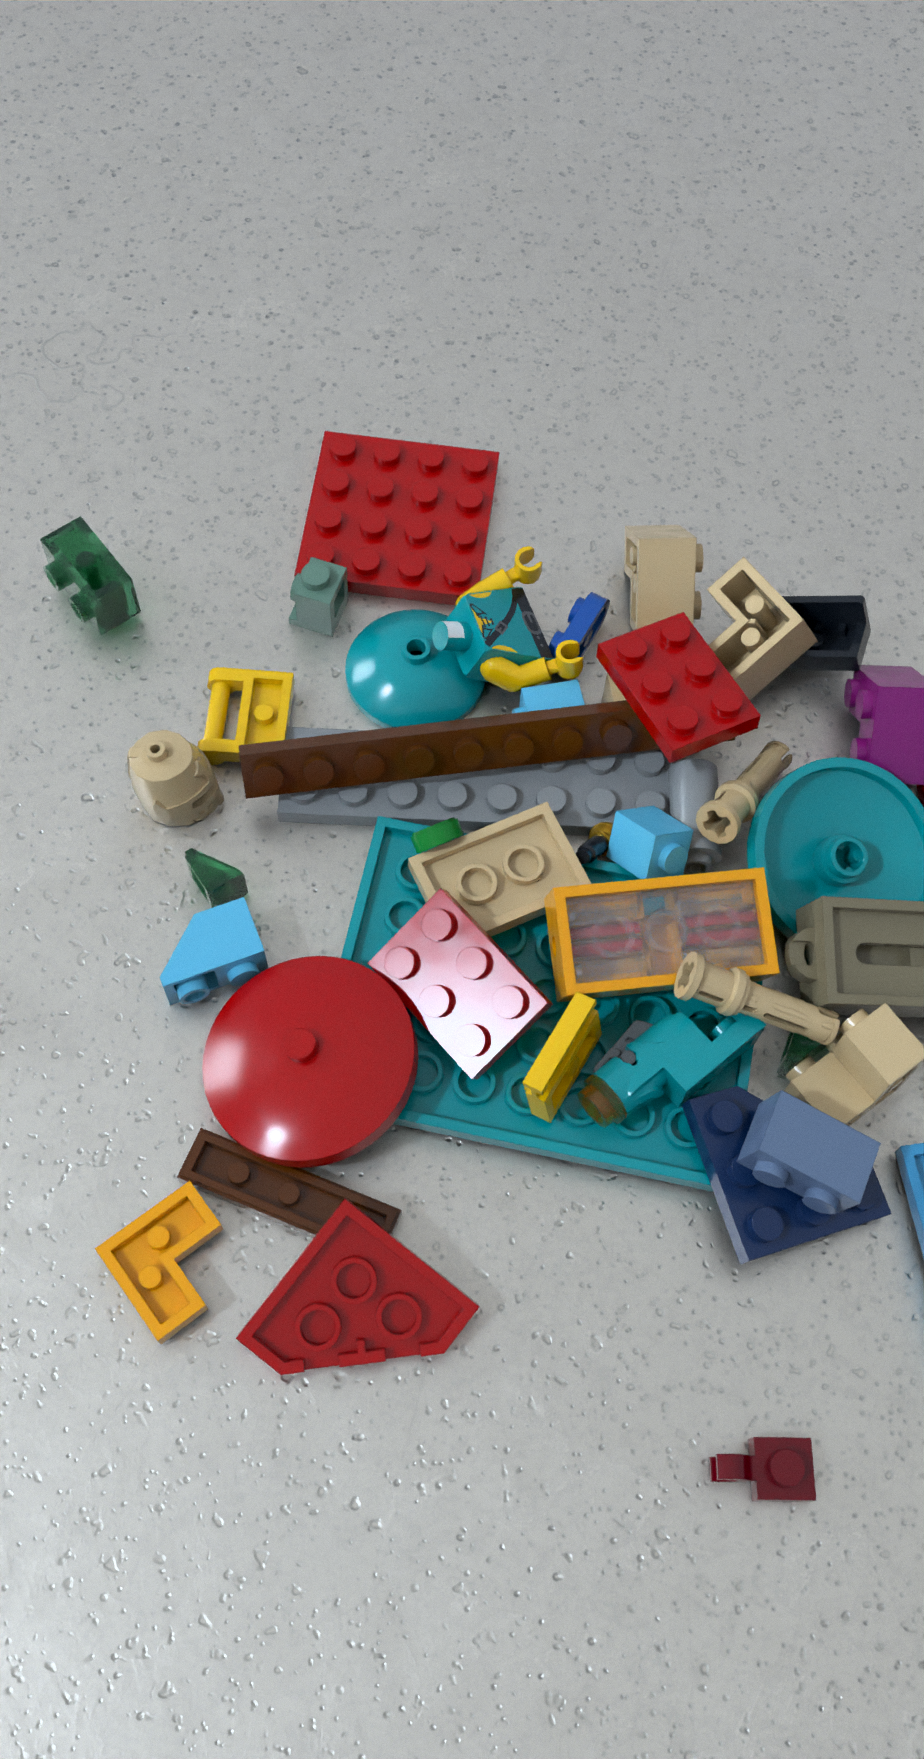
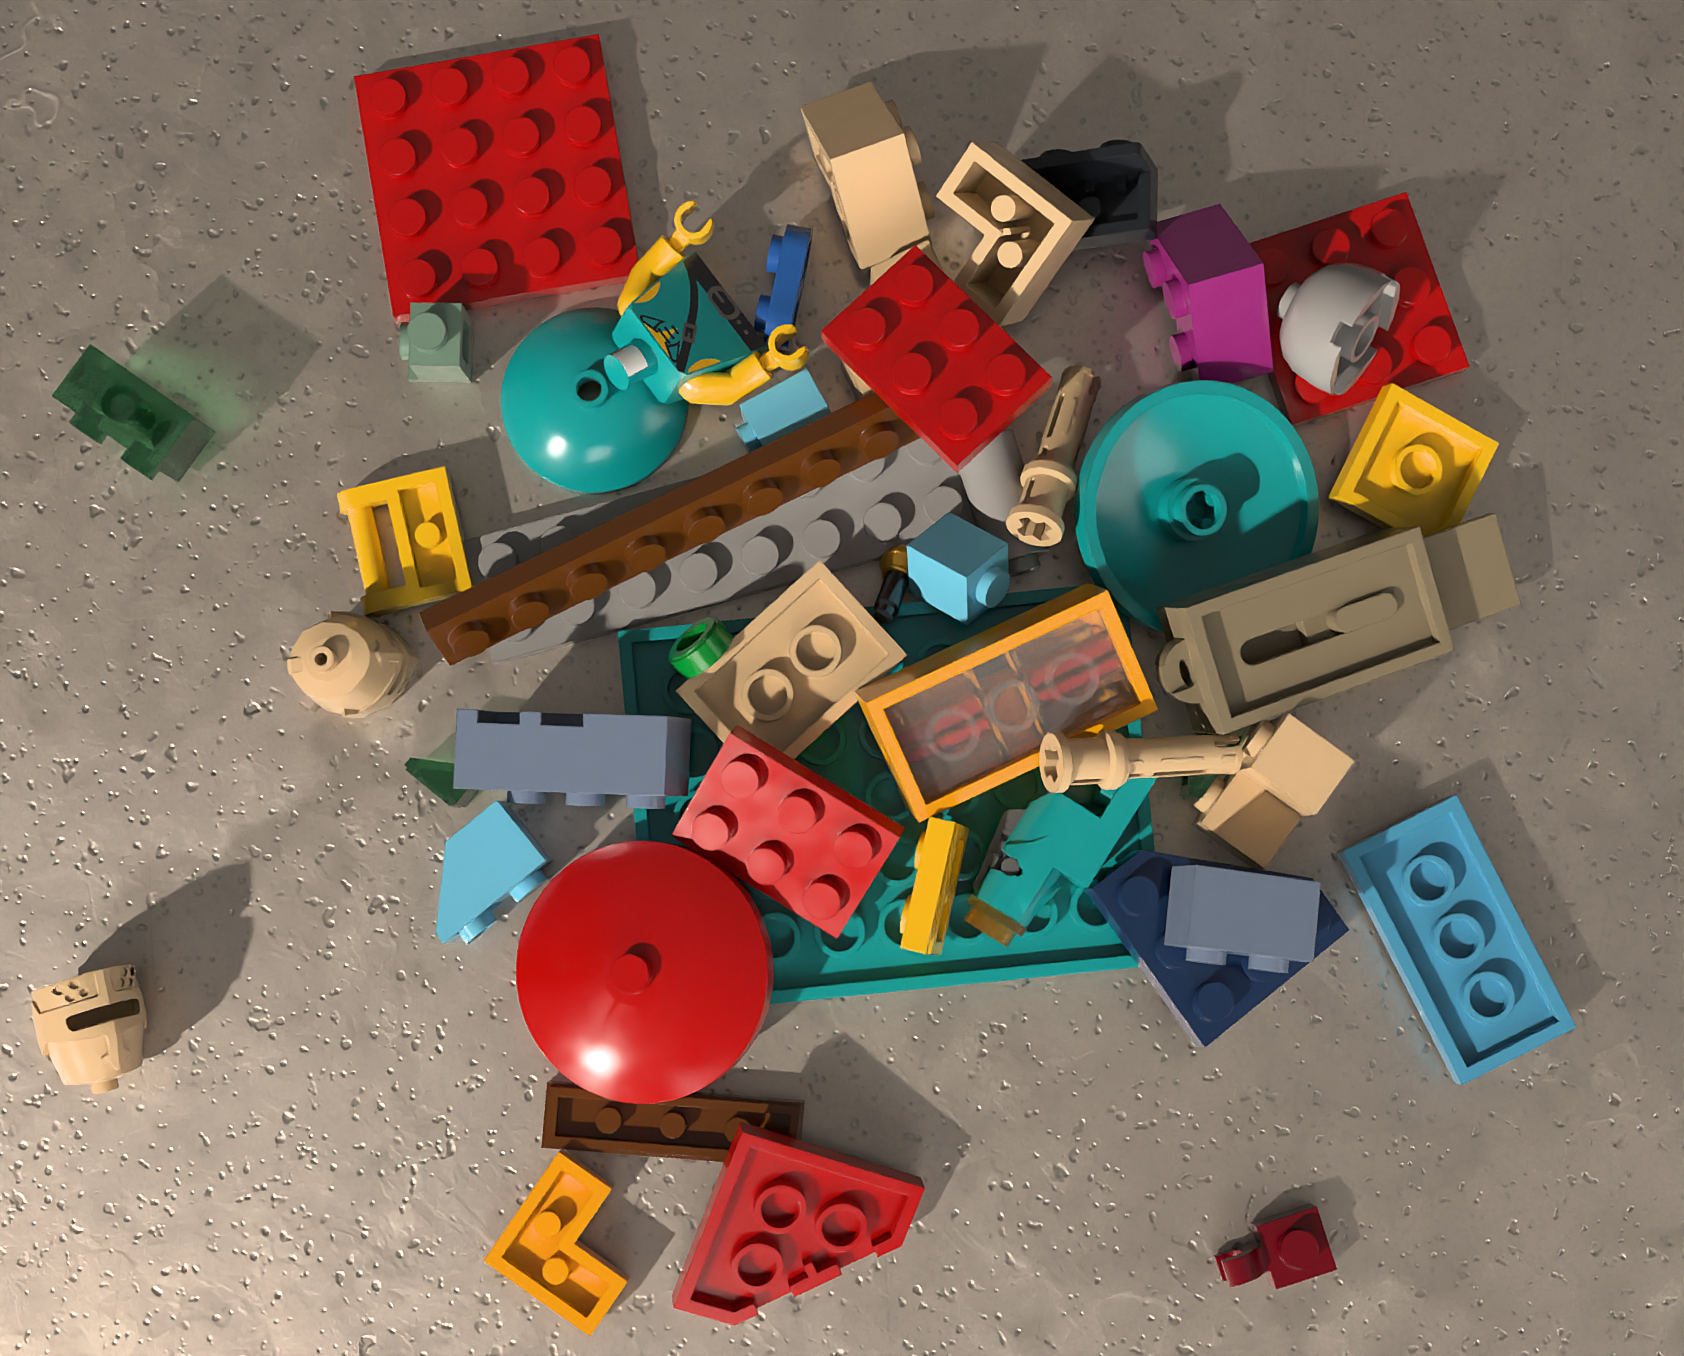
camera: 15 degrees left, 20 degrees up
none -> sand blue wedge [453,709,691,809]

